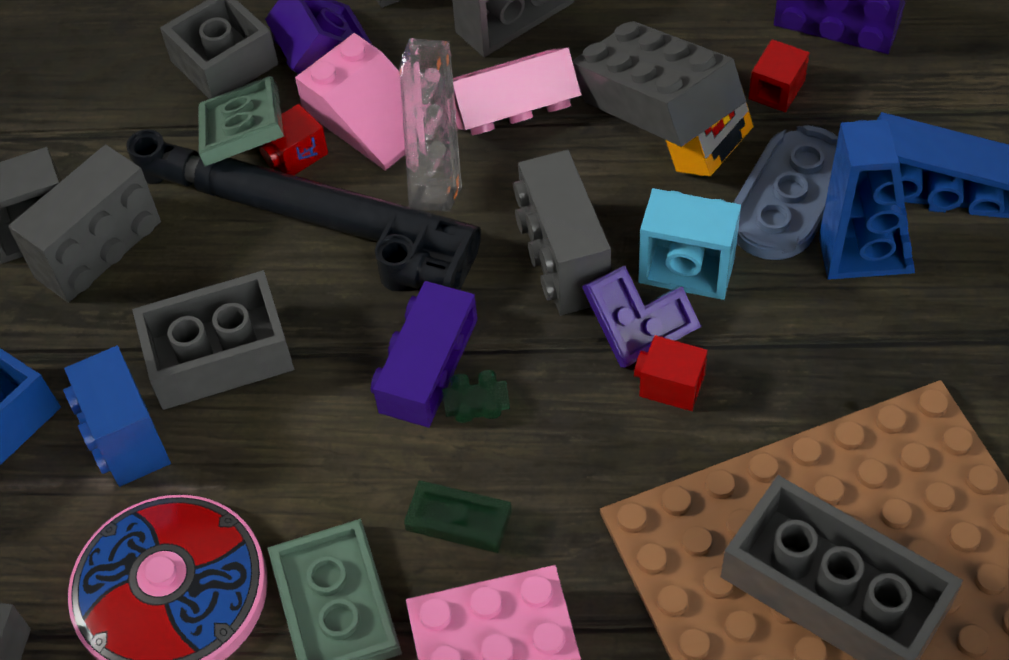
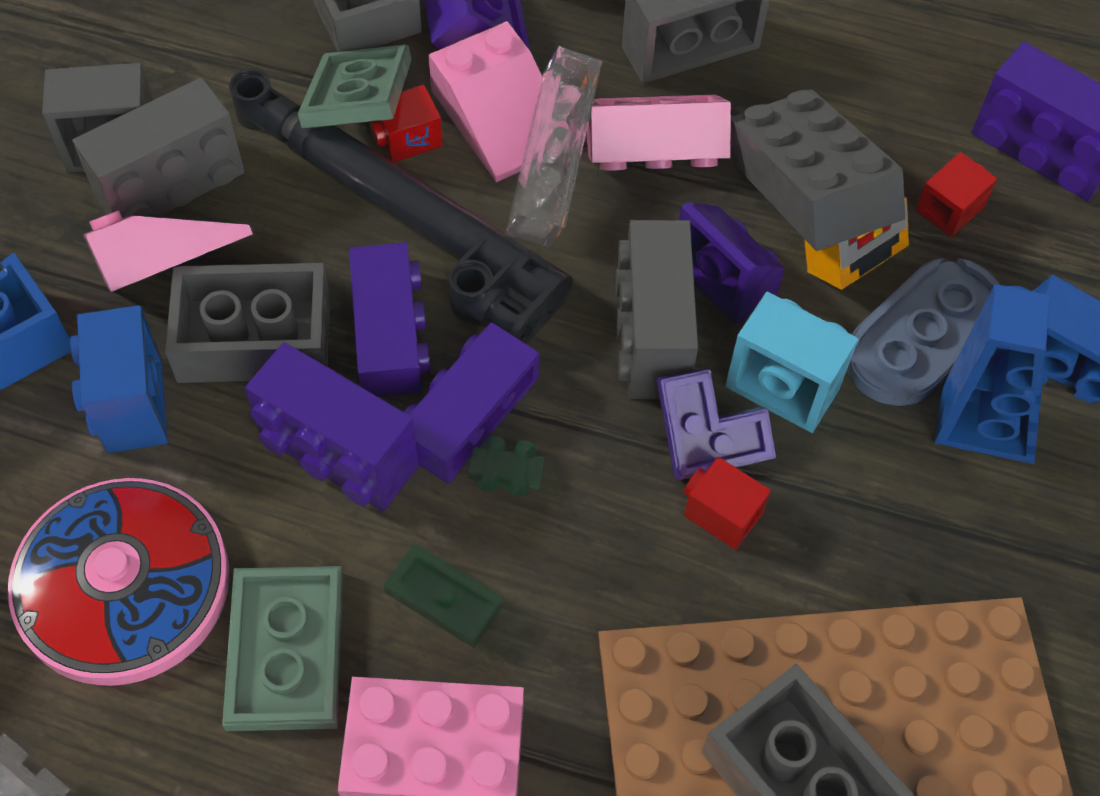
camera: 10 degrees right, 5 degrees up
none -> bright pink slope [83,210,253,292]
none -> dark purple brick [244,342,419,512]
none -> dark purple brick [349,242,430,397]
none -> dark purple slope [679,202,785,325]

